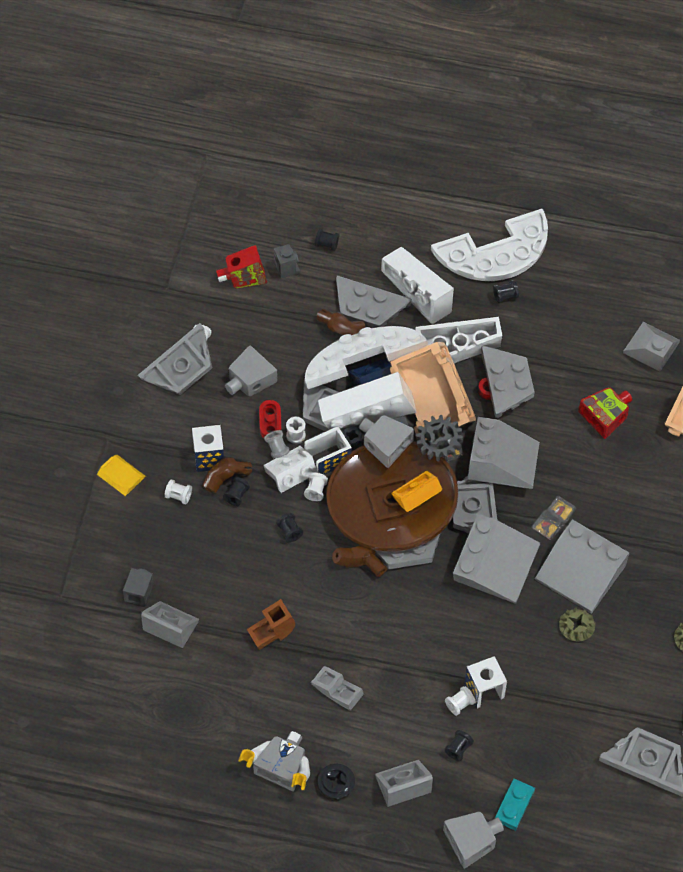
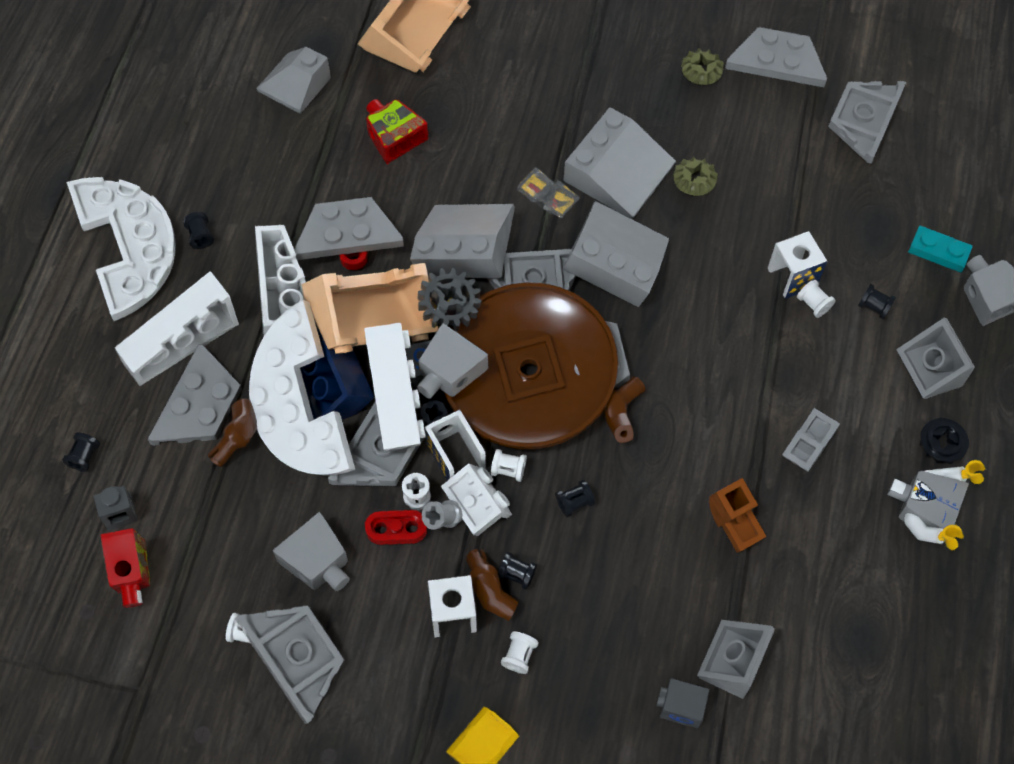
camera: 90 degrees left, 5 degrees up
light orange slope [391,471,442,512] -> none

